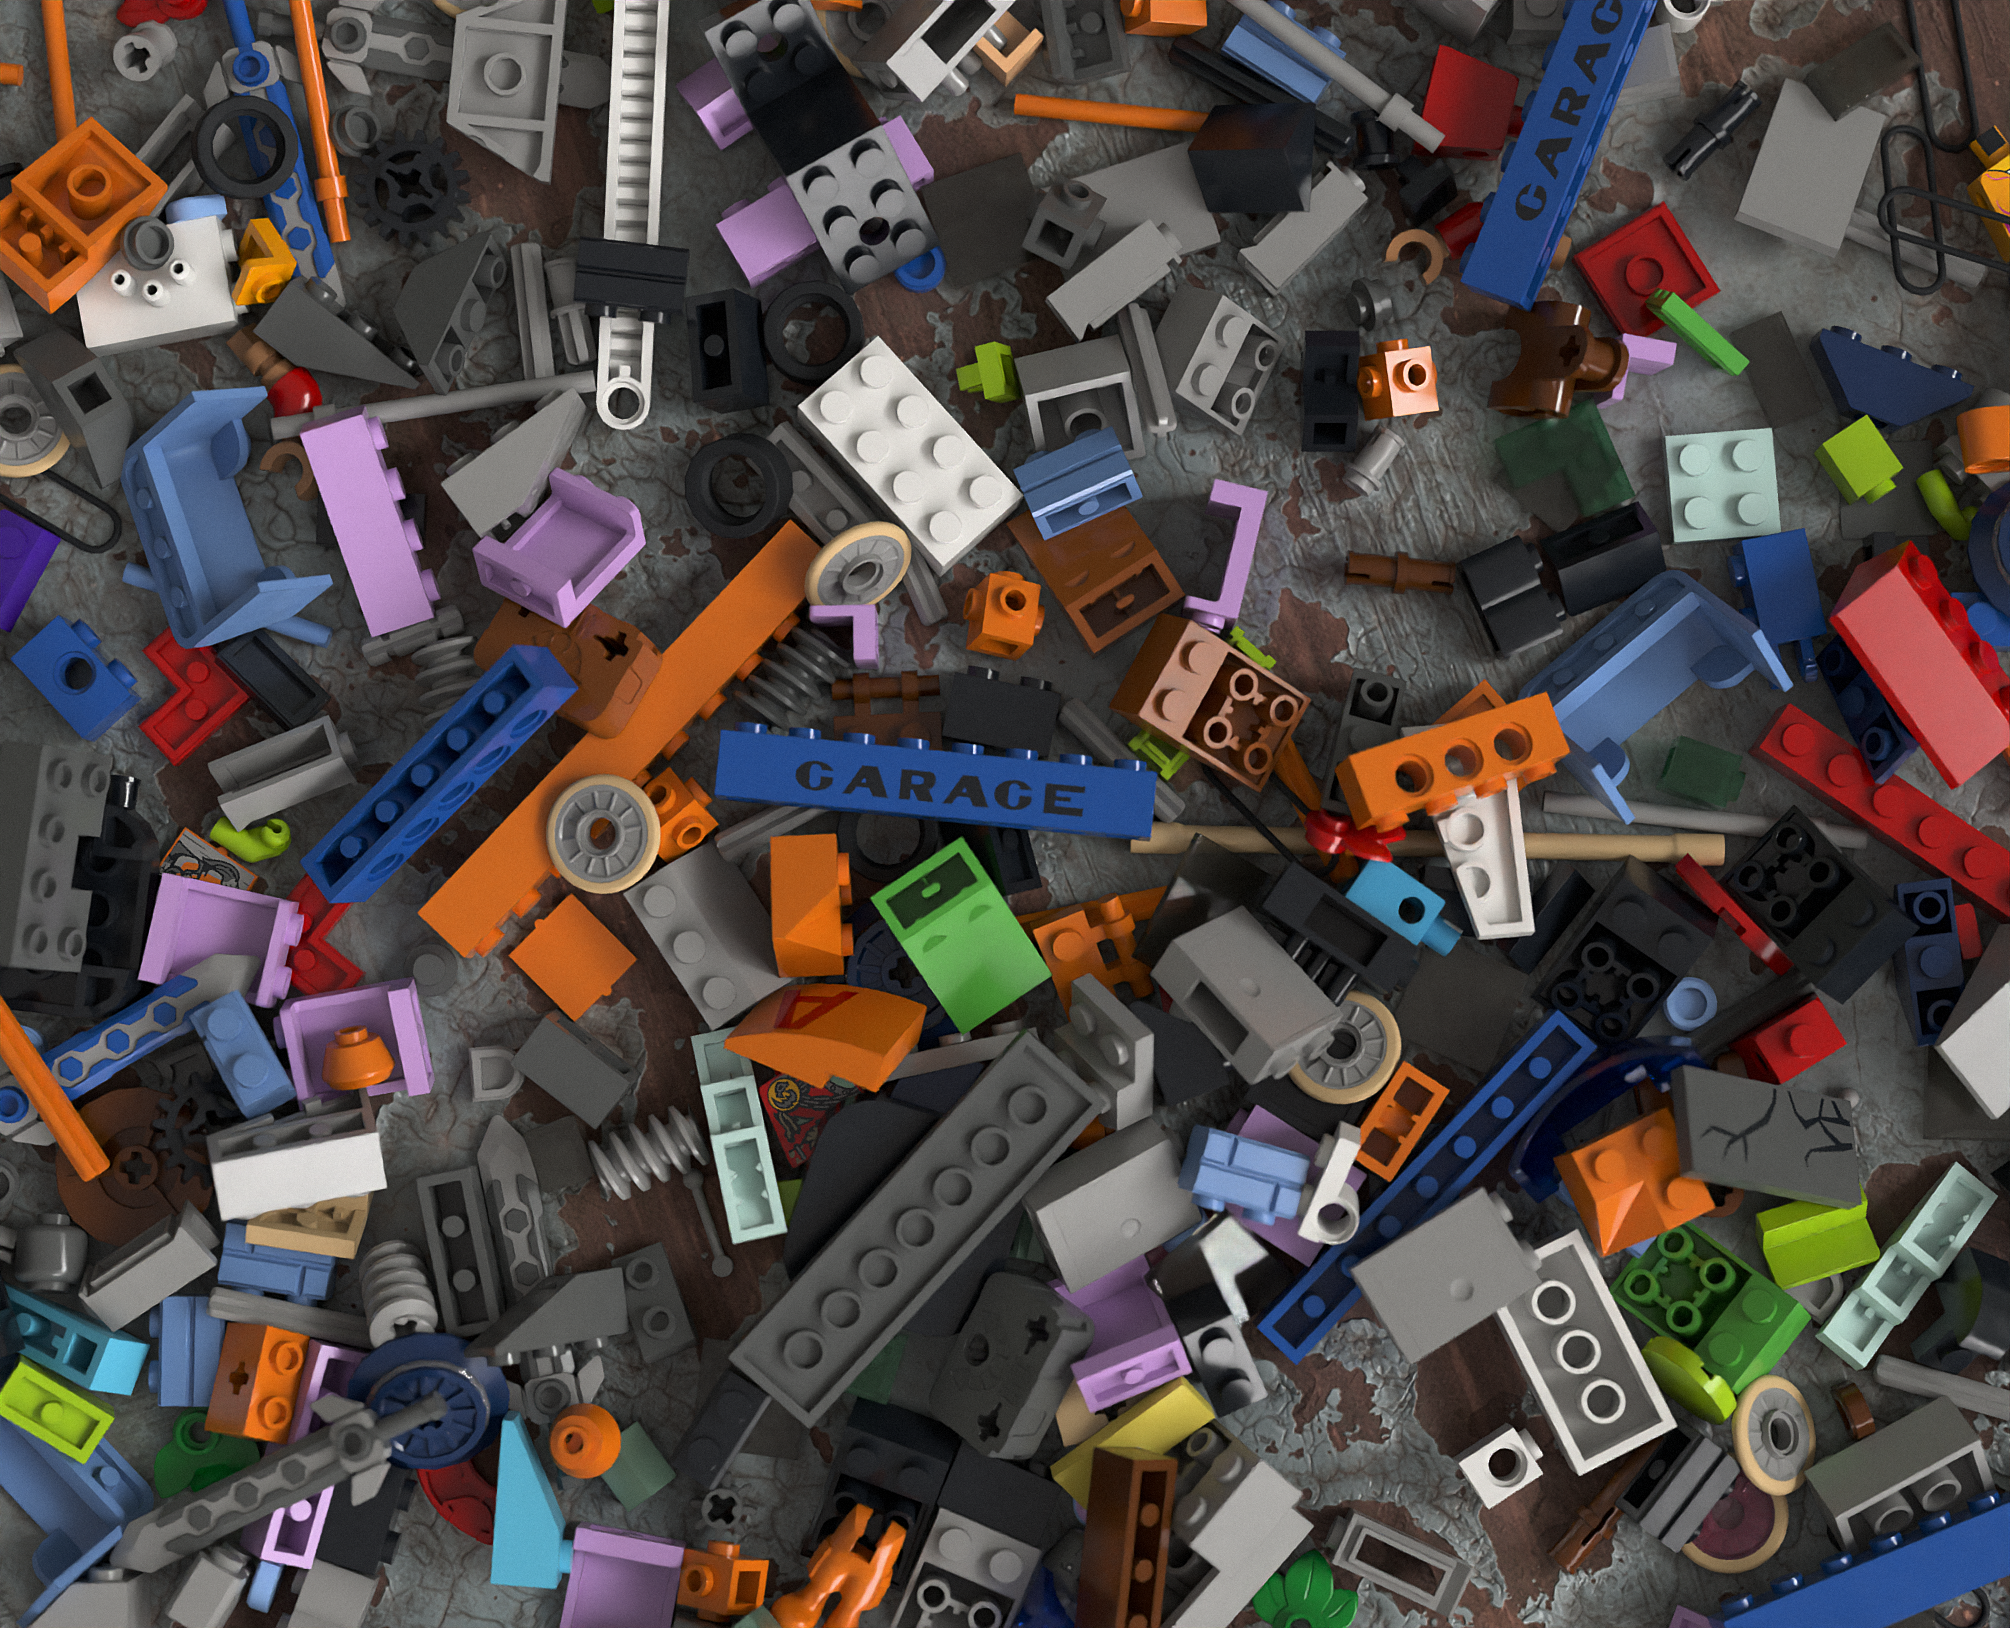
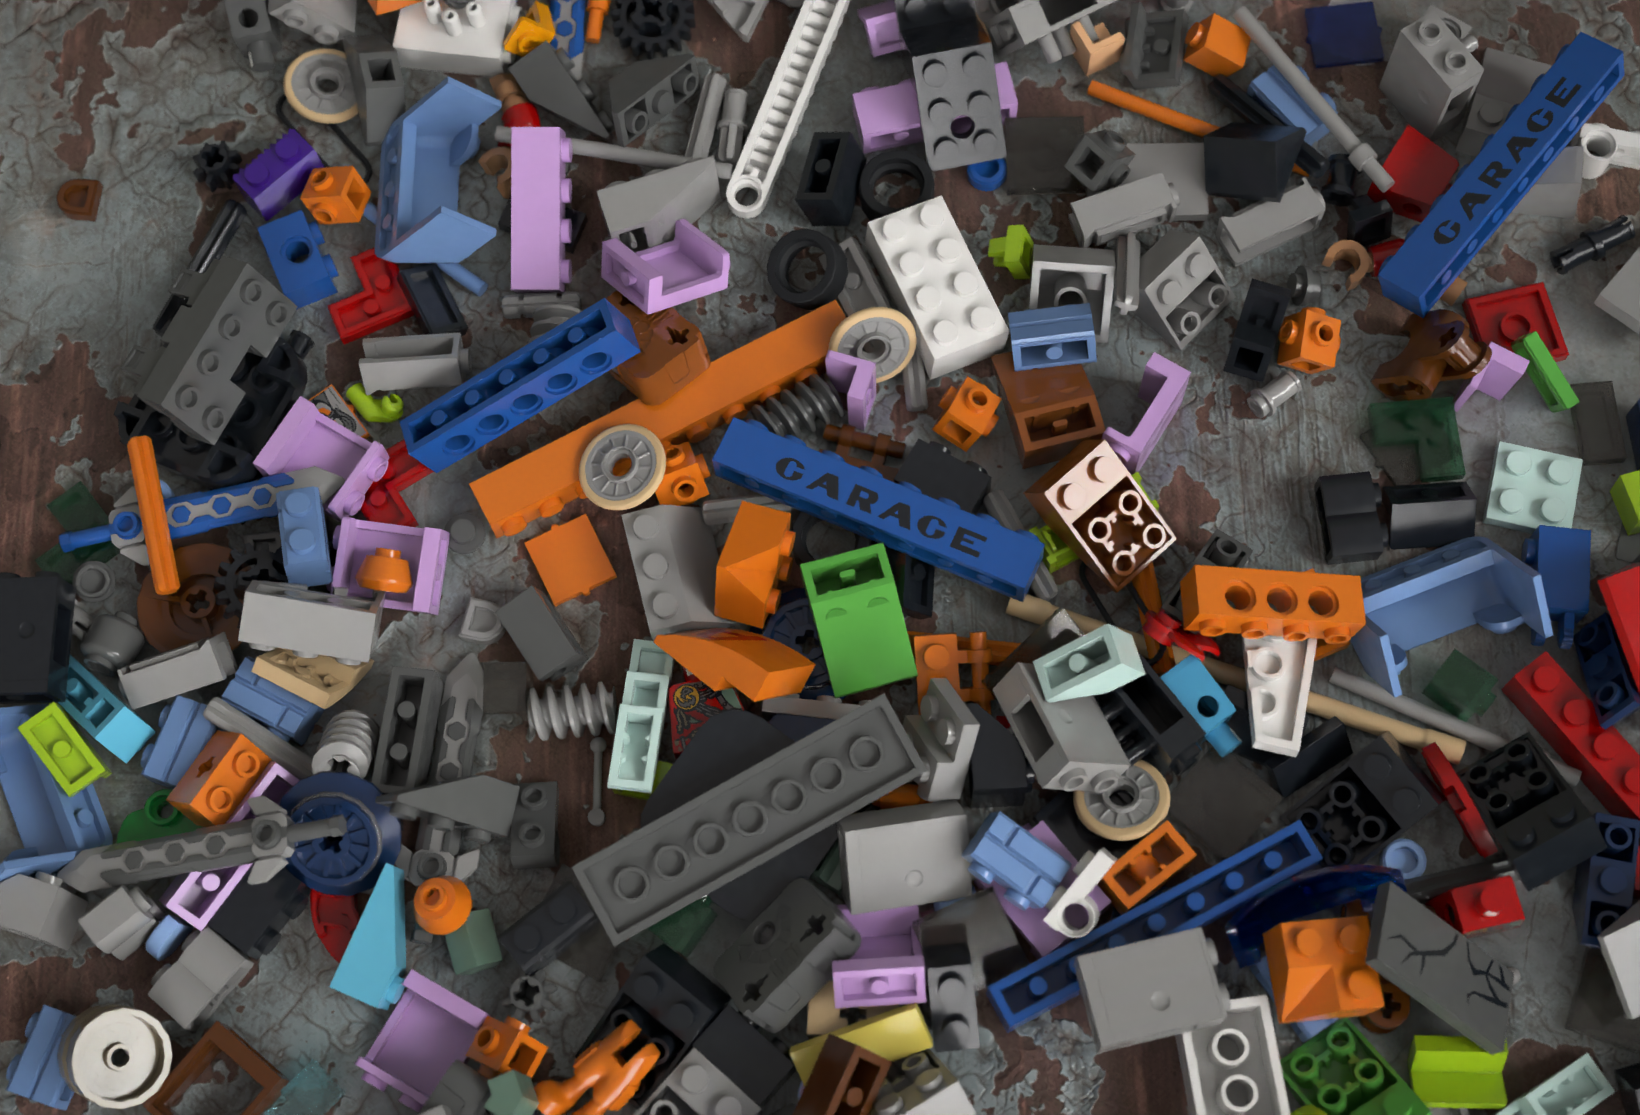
camera: 25 degrees right, 15 degrees down
black brick [573,236,690,325] -> none
reddish brown pin [1343,550,1456,595] -> none
none -> orange brick [300,165,372,225]
none -> light aqua slope [1033,624,1145,702]

